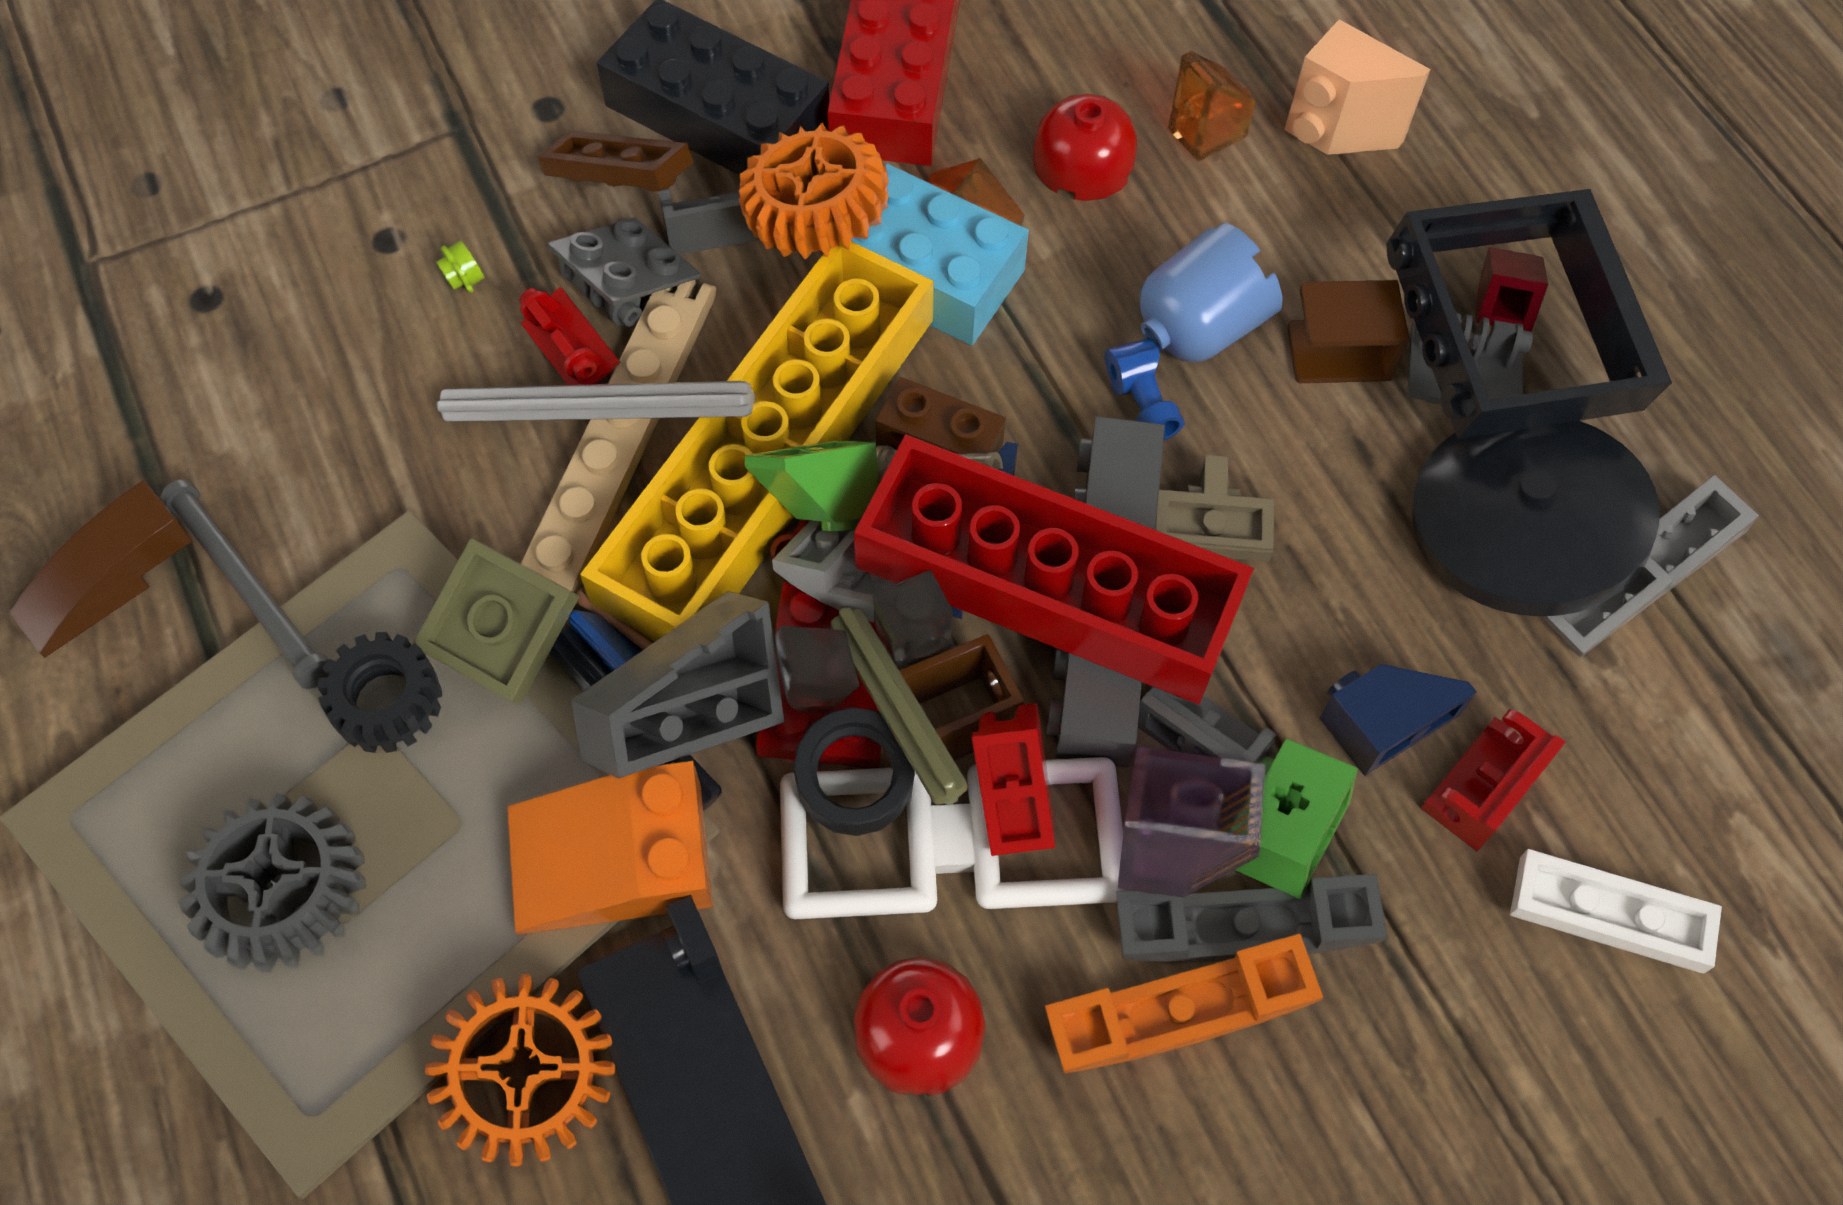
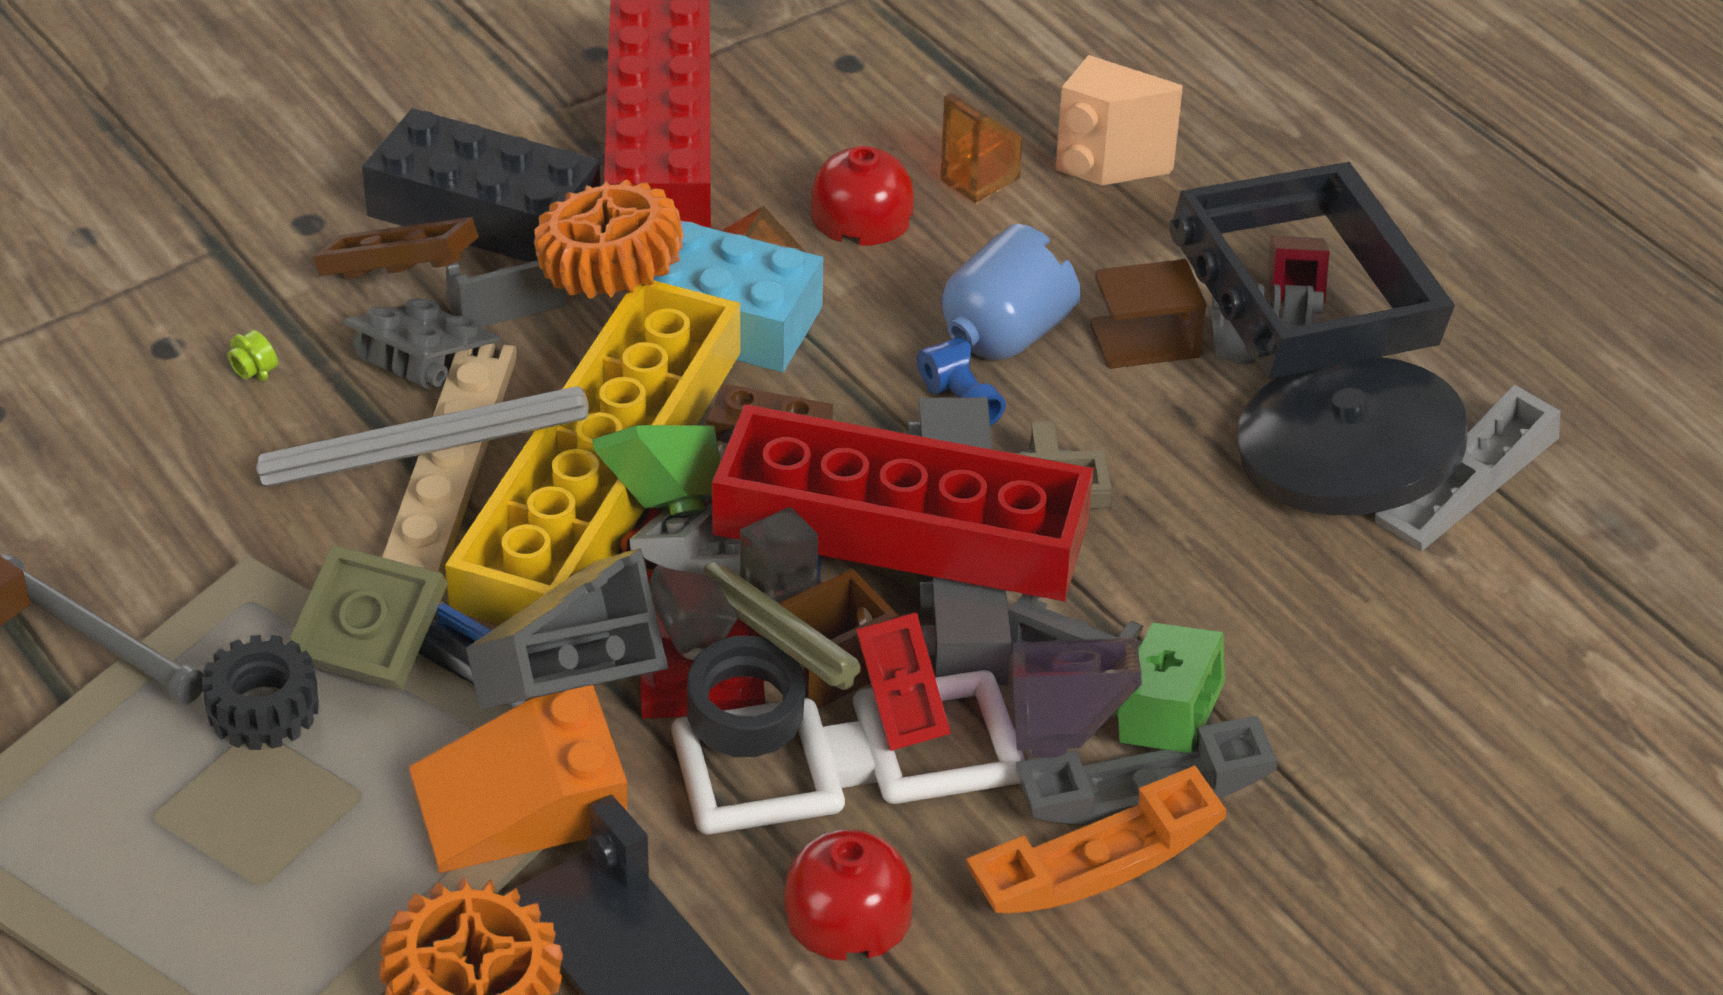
camera: 10 degrees left, 20 degrees down
dark grey gear [178,792,367,973] -> none
red hinge [519,287,621,385] -> none
dark blue slope [1319,664,1477,776] -> none
red hinge [1421,709,1566,852] -> none
white plate [1510,849,1722,974] -> none

